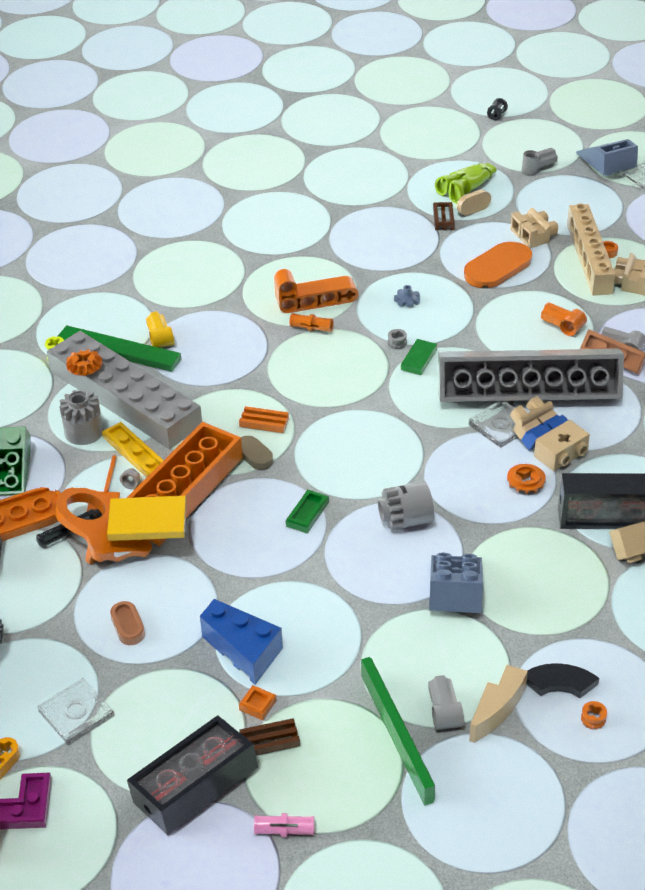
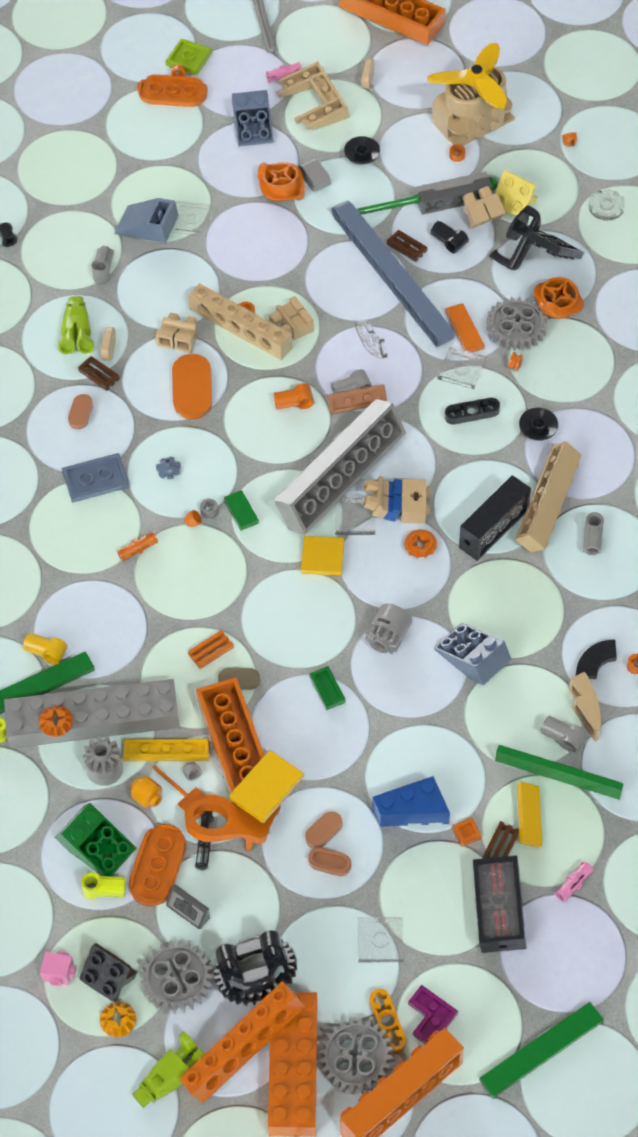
camera: 50 degrees left, 15 degrees up
orange beam [274,269,359,313] -> none
none -> sand blue tile [62,453,130,503]
none -> nougat tile [68,394,93,429]
none -> light orange head [130,776,162,809]
none -> orange hinge [184,510,202,527]
none -> yellow tile [301,536,344,576]
none -> nougat tile [305,811,342,849]
none -> yellow tile [517,782,542,848]

